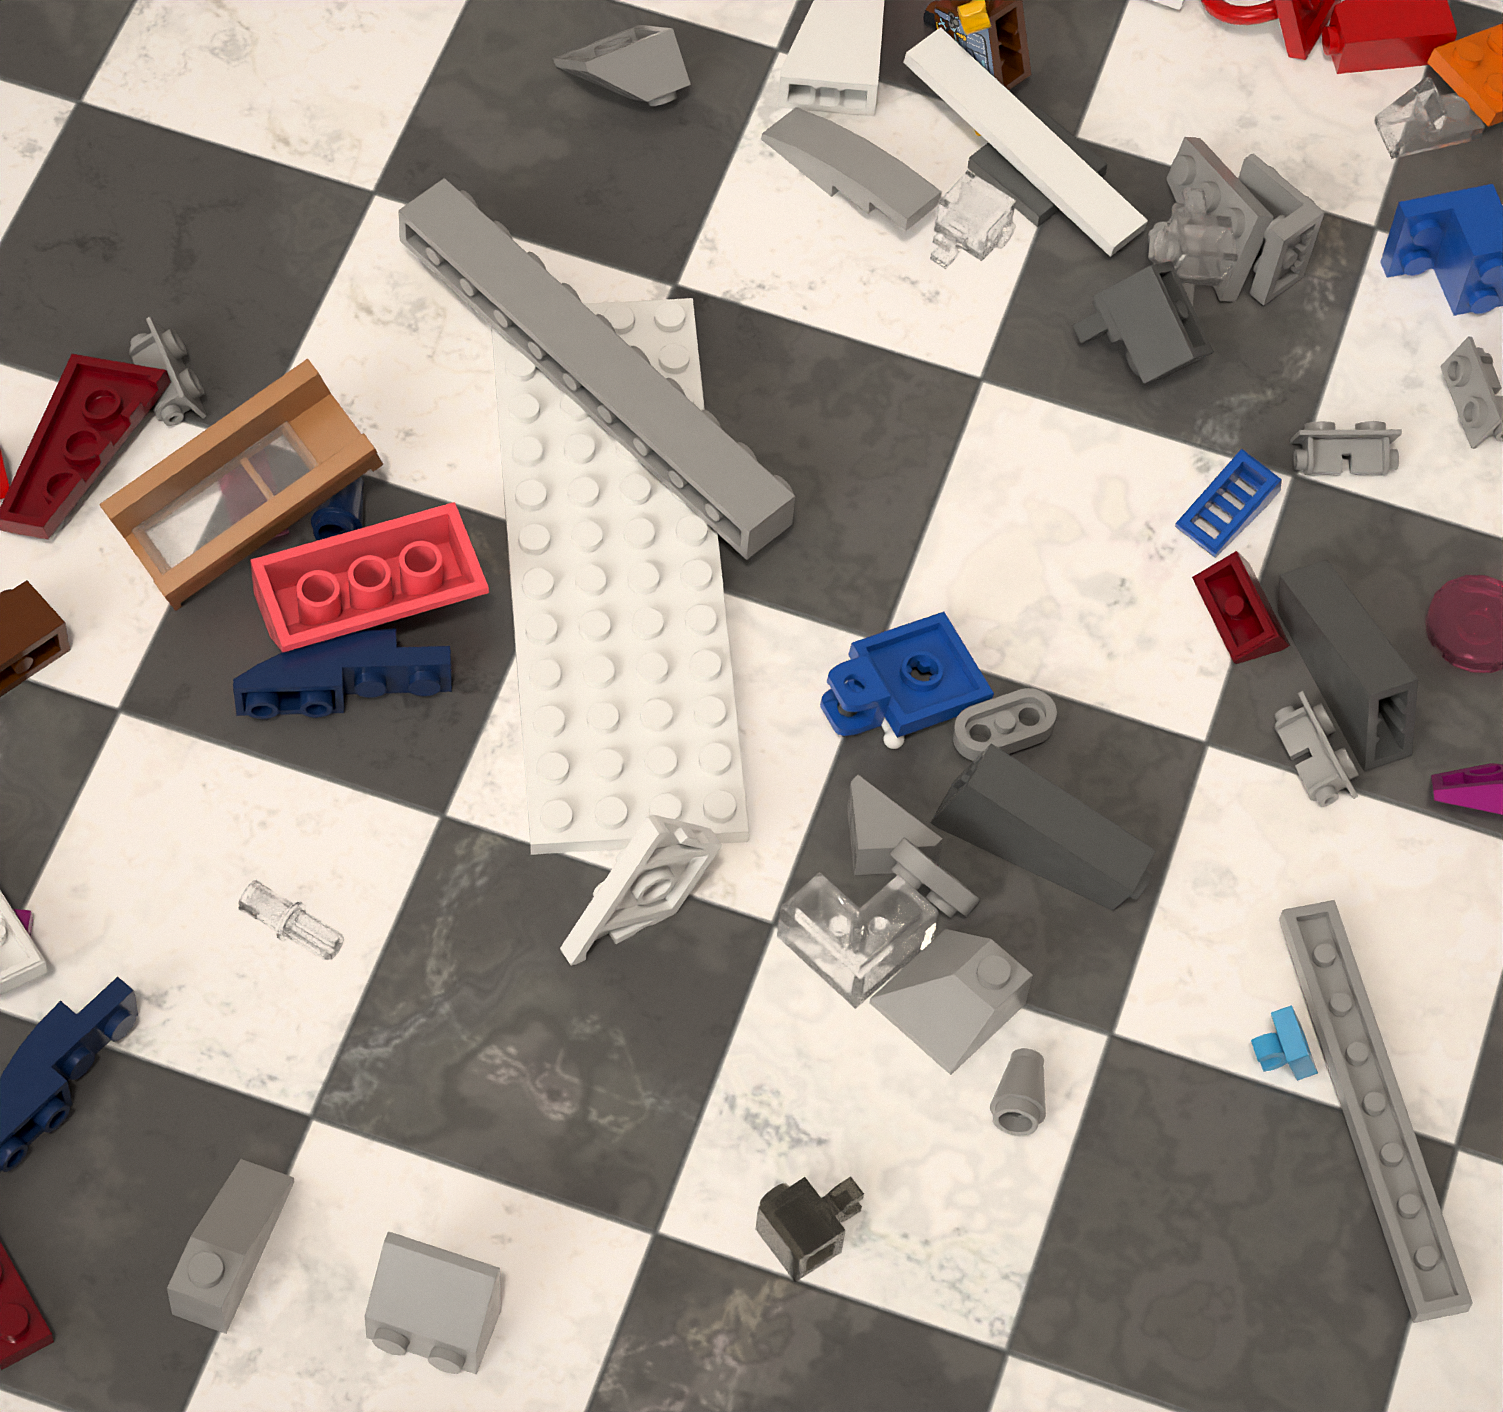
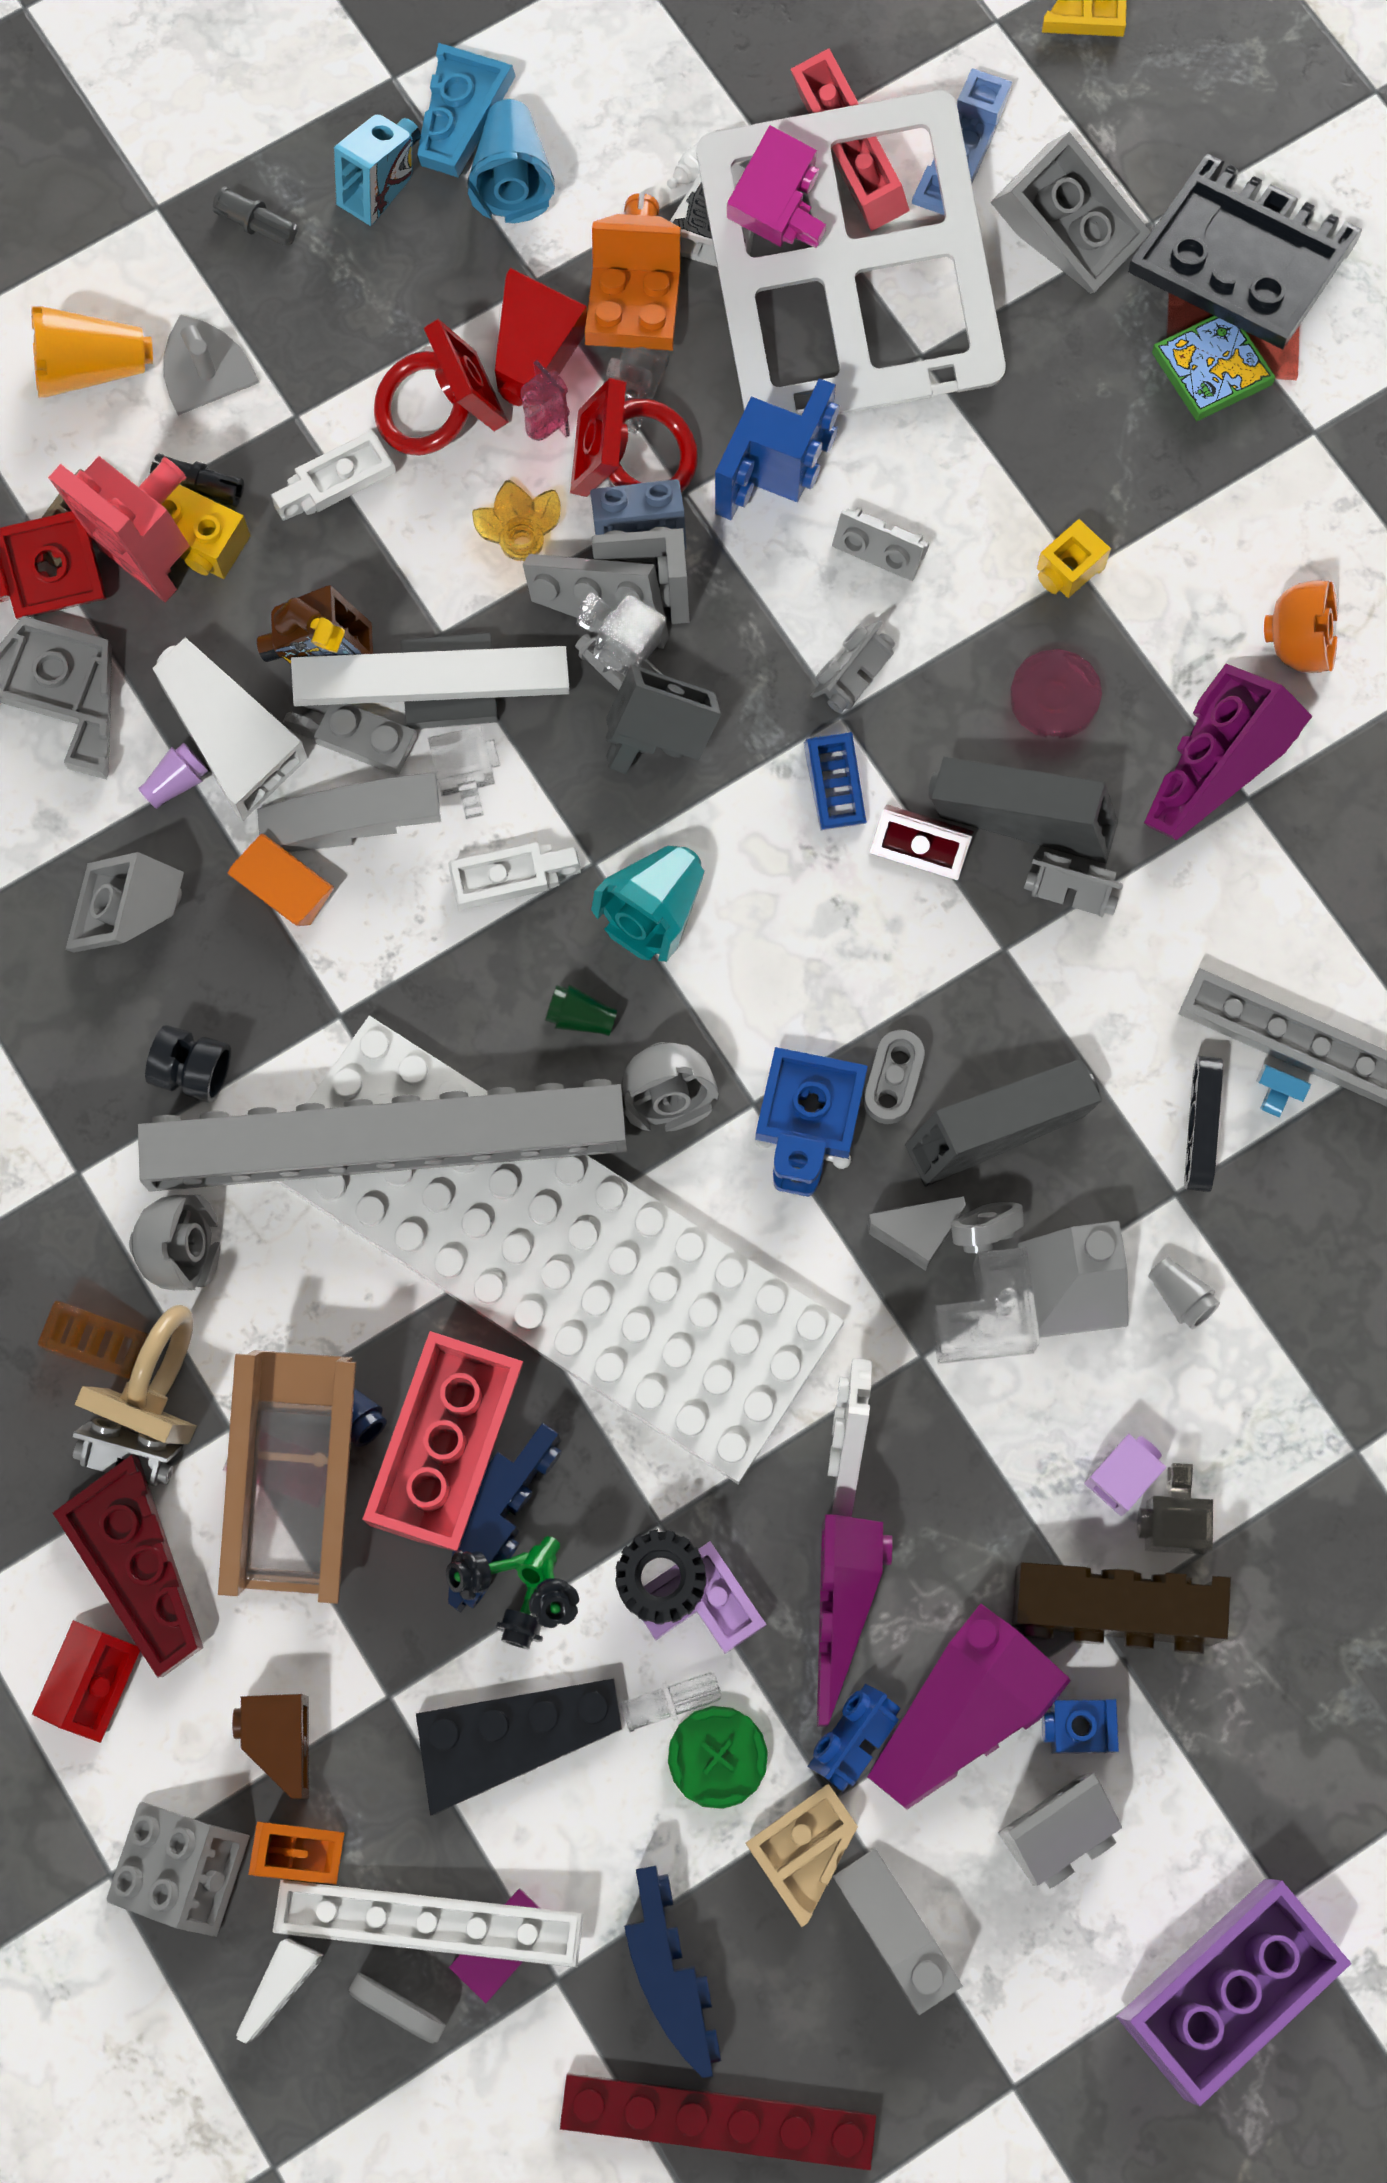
camera: 45 degrees left, 15 degrees up
none -> clear orange slope [38,1300,149,1380]
none -> tan tile [75,1305,197,1444]
none -> light grey cylinder [129,1195,220,1290]
none -> lavender cone [138,743,208,809]
none -> black wheel [145,1025,231,1103]
none -> orange slope [227,834,334,926]
none -> light grey hinge [283,704,417,775]
none -> black wing [416,1678,622,1816]
none -> black plant [446,1536,580,1650]
none -> white hinge [448,841,581,910]
none -> clear yellow plate [472,480,561,561]
none -> clear pink hinge [521,360,570,441]
none -> dark green cone [545,984,617,1036]
none -> red tile [570,378,698,497]
none -> sand blue bracket [590,479,687,550]
none -> teal cone [591,846,705,962]
none -> black tyre [615,1530,706,1624]
none -> light grey cylinder [621,1042,719,1132]
none -> lavender plate [642,1541,766,1654]
none -> green tile [668,1706,768,1809]
none -> tan wing [745,1783,858,1927]
none -> blue hinge [807,1684,901,1792]
none -> magenta wedge [817,1514,892,1727]
none -> magenta wedge [867,1604,1071,1810]
none -> dark brown wedge [1012,1562,1231,1654]
none -> blue brick [1042,1699,1119,1754]
none -> lavender brick [1084,1434,1166,1516]
none -> black beam [1184,1056,1223,1192]

